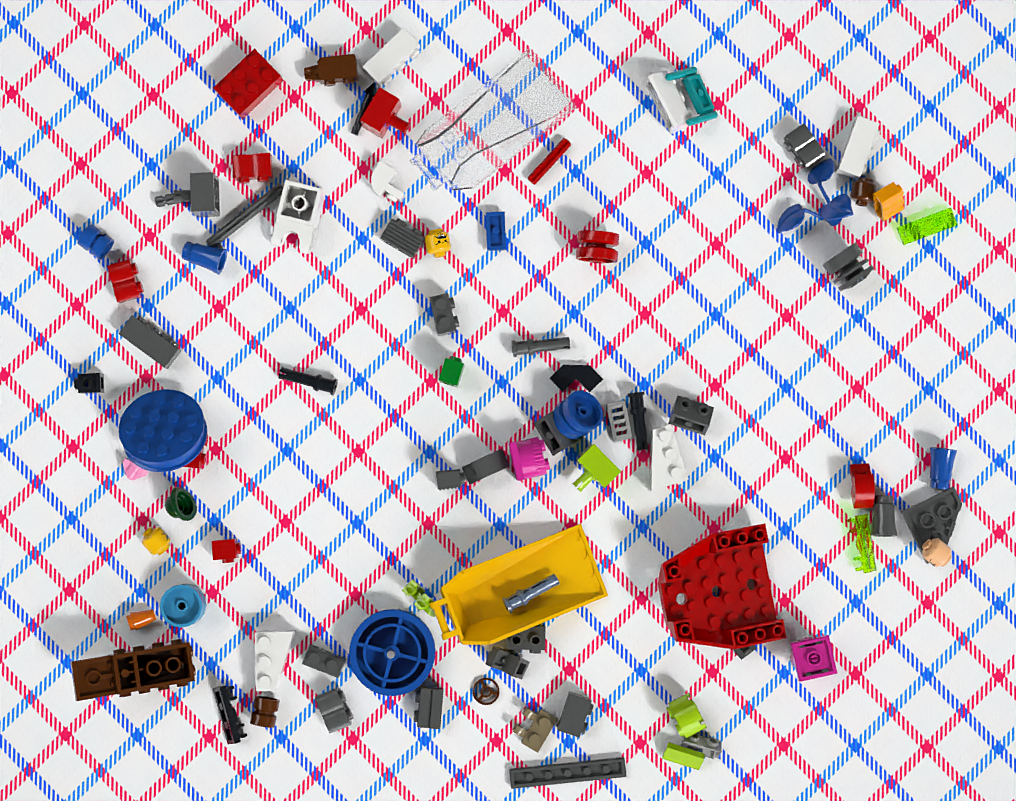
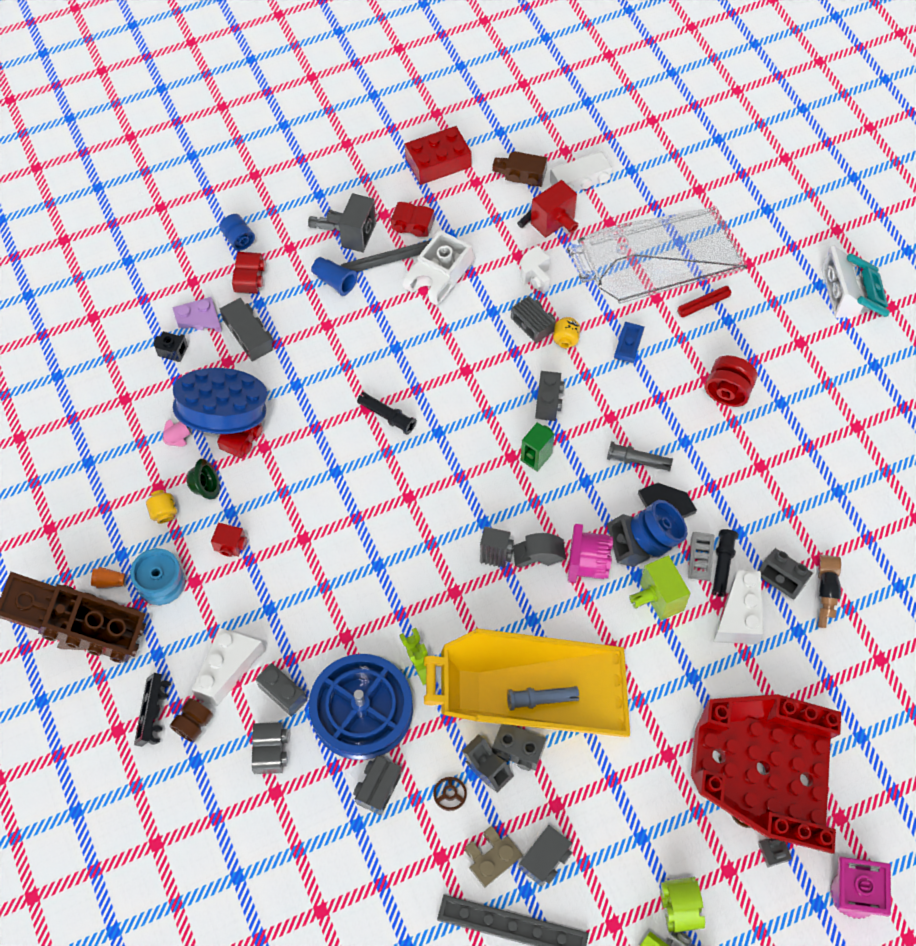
camera: 25 degrees right, 25 degrees down
none -> lavender wing [172,297,222,332]
none -> medium nougat piece [818,554,841,628]

